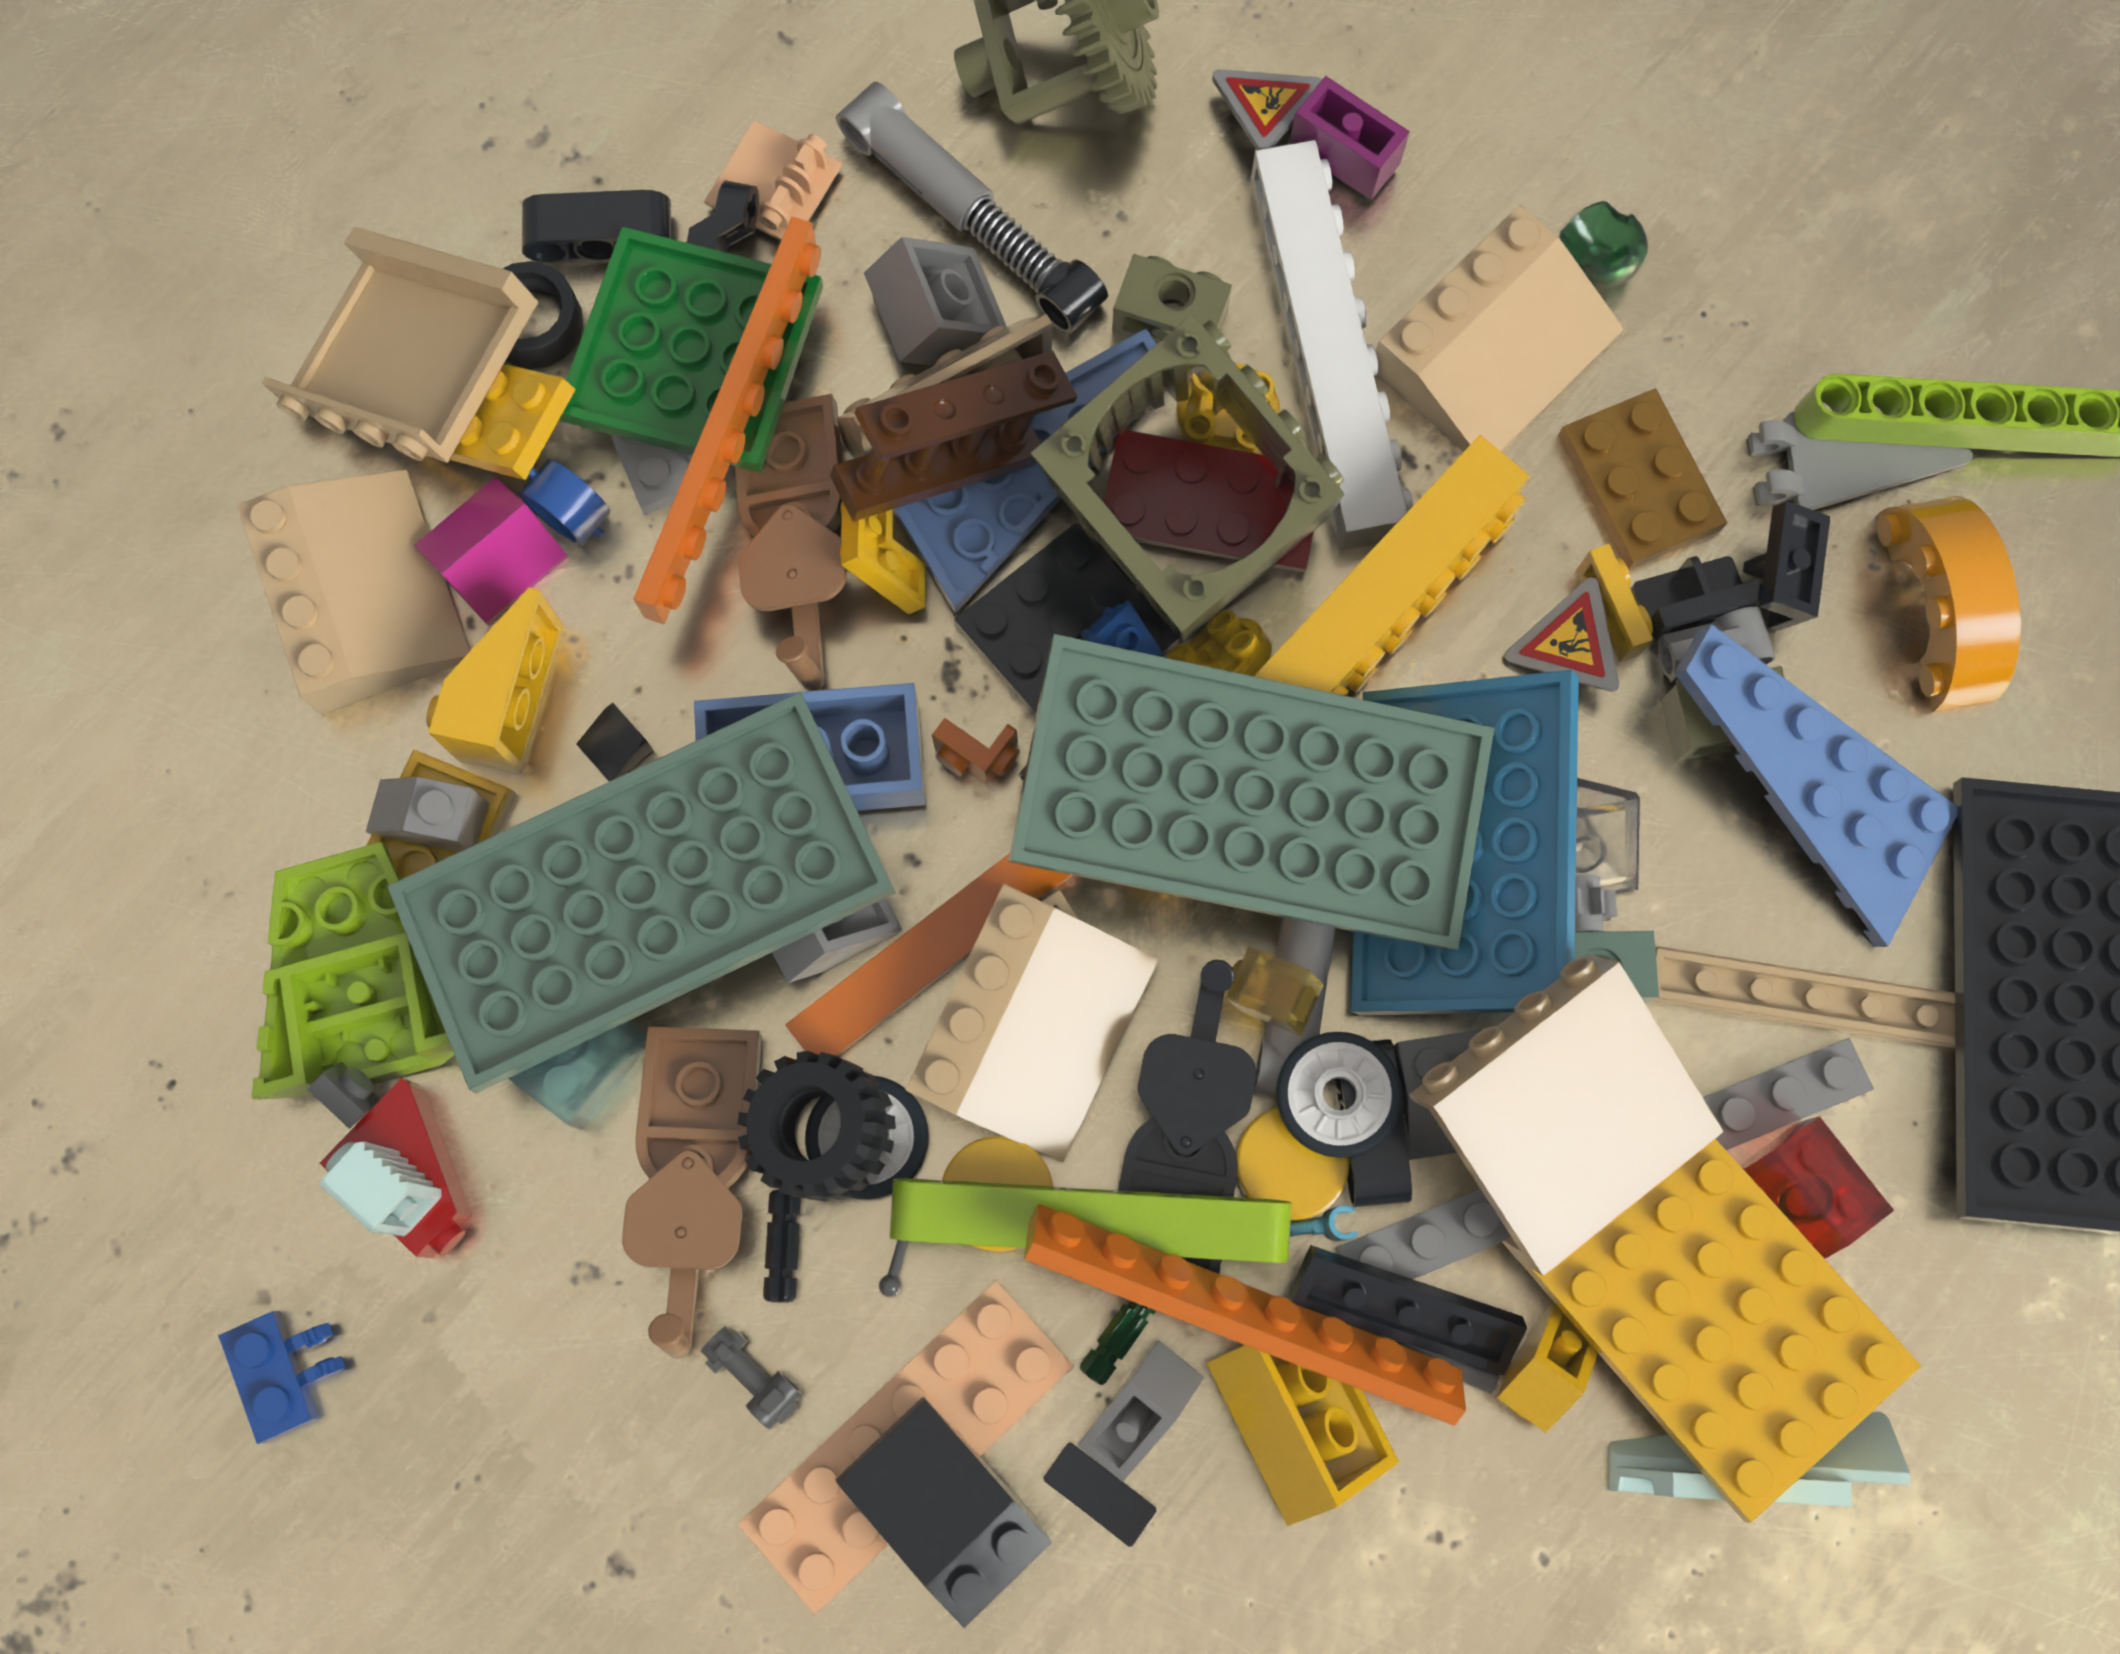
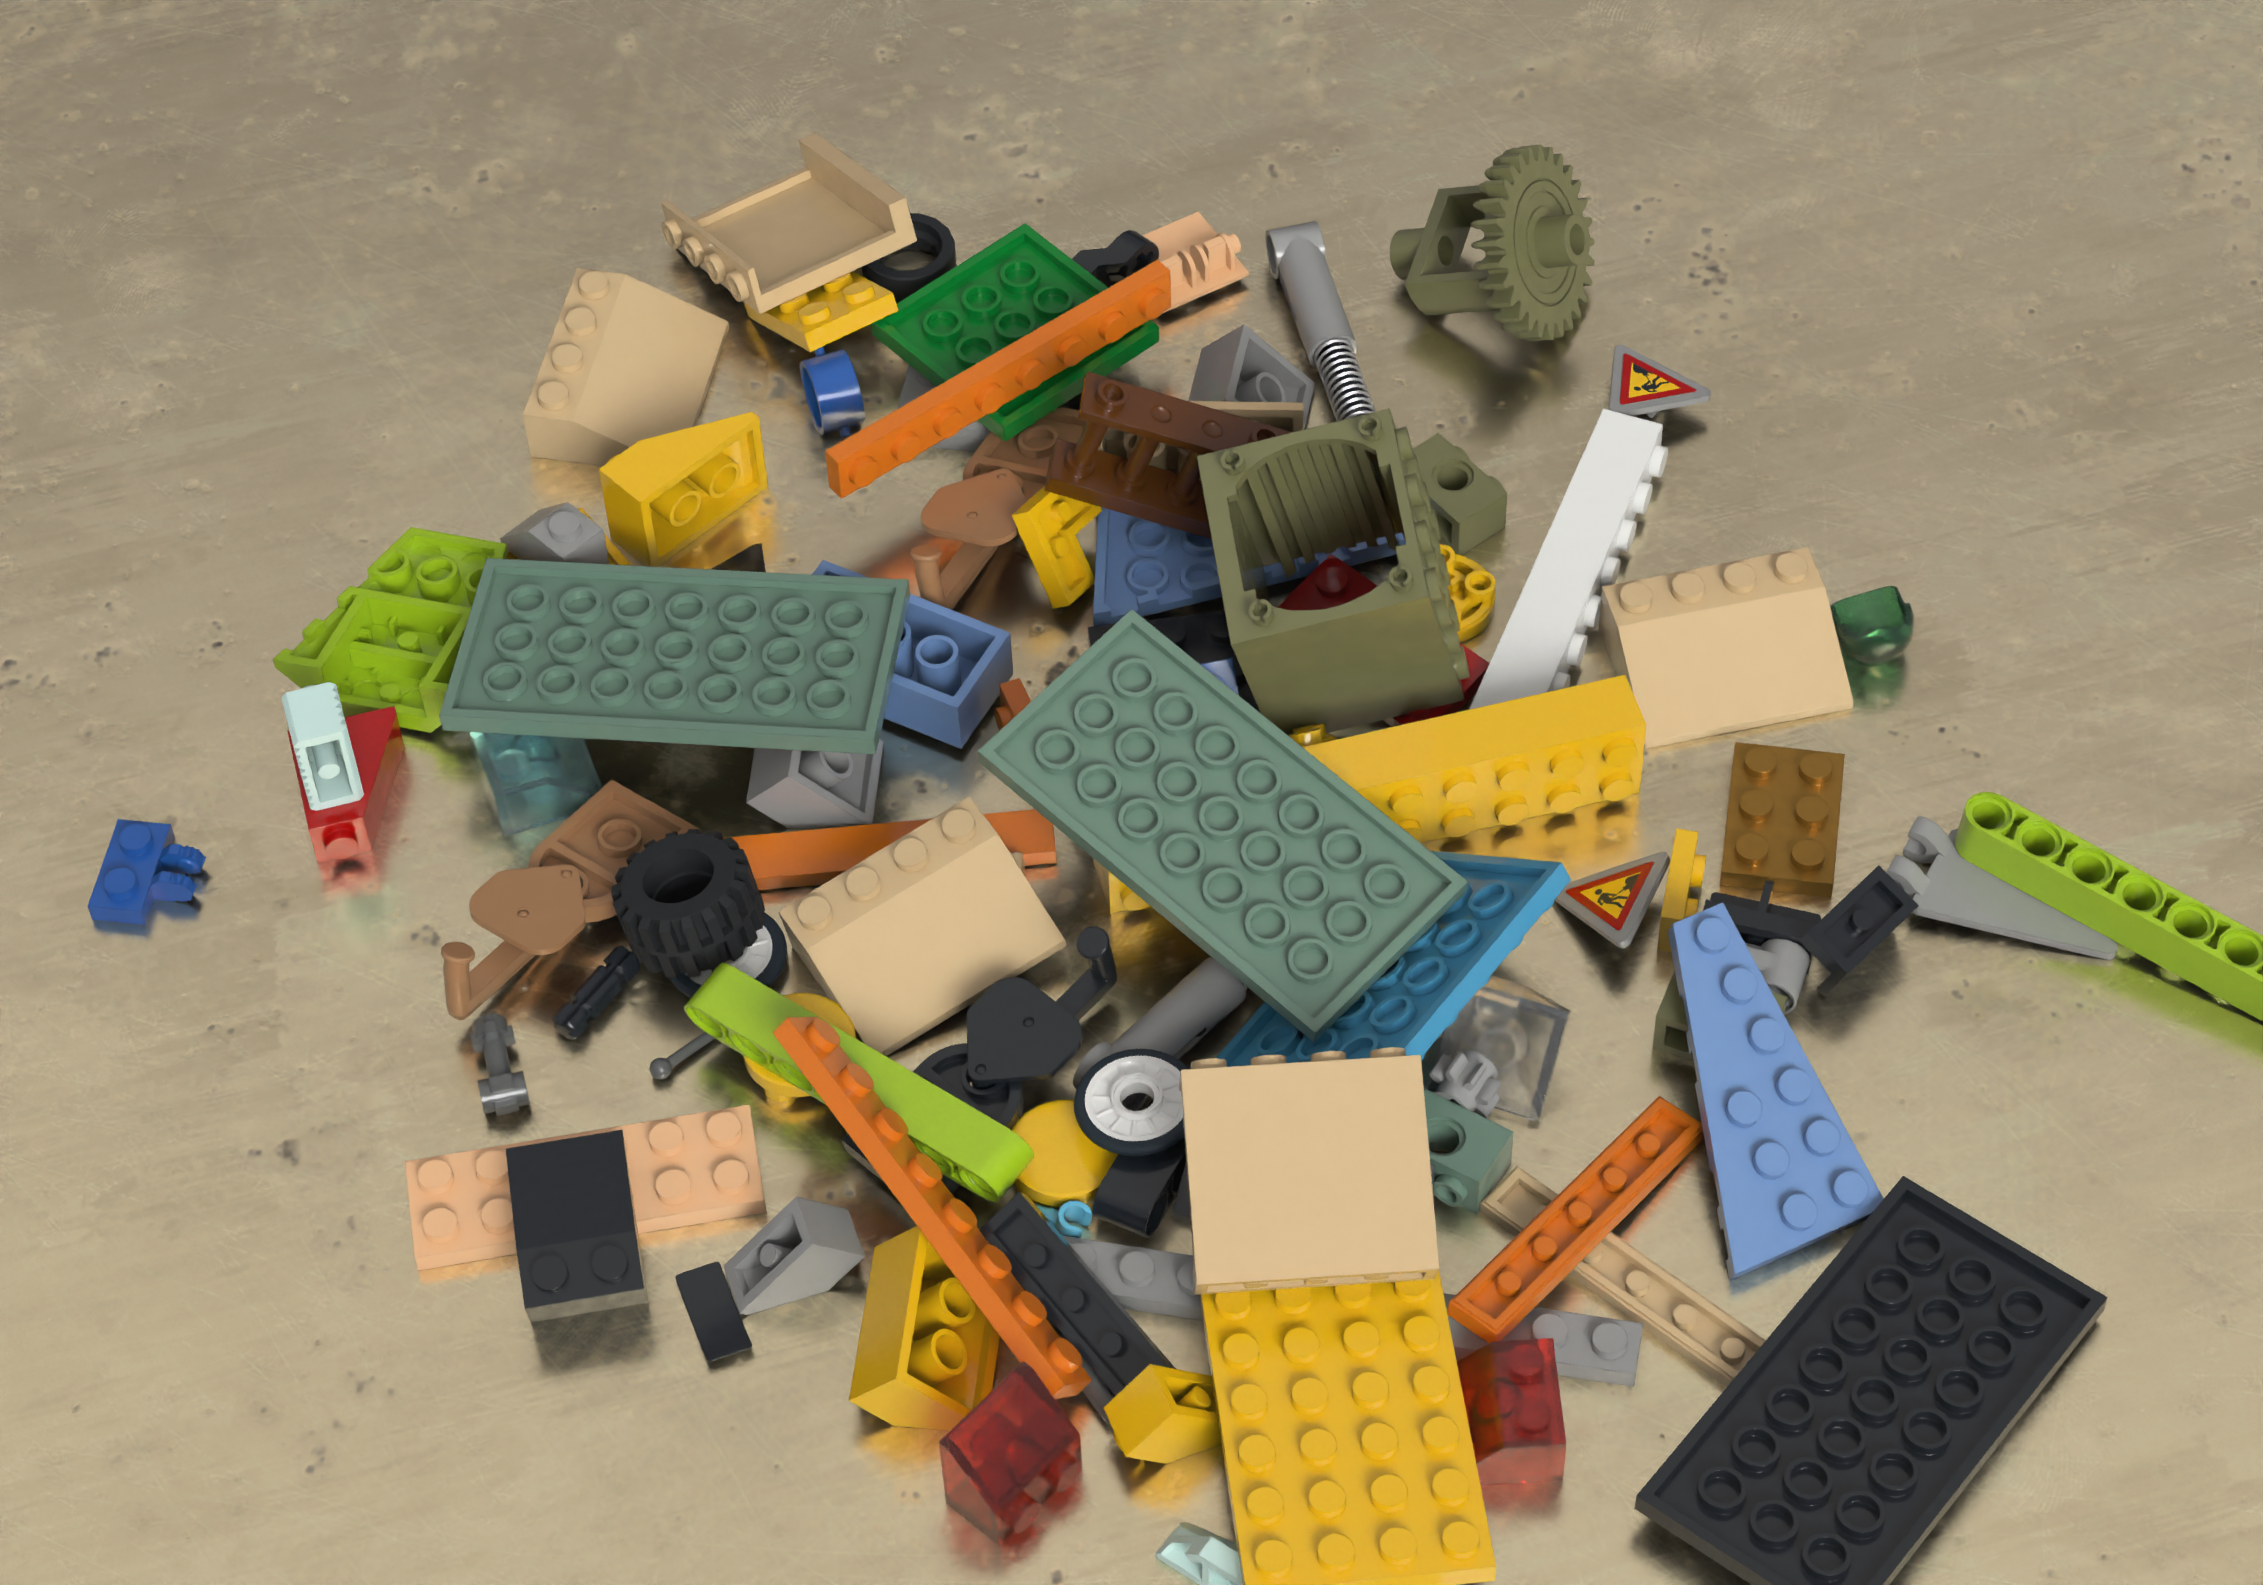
camera: 35 degrees right, 25 degrees down
dark grey plate [307,1062,380,1129] -> none
dark pink slope [414,477,568,626] -> none
black beam [522,190,671,263] -> none
dark green axle [1080,1301,1156,1385] -> none
clear yellow brick [1225,946,1324,1036] -> none
magenta brick [1289,75,1410,200] -> none
light orange brick [1877,496,2021,712] -> none
none -> clear red slope [939,1361,1082,1546]
none -> orange tile [1447,1096,1704,1347]

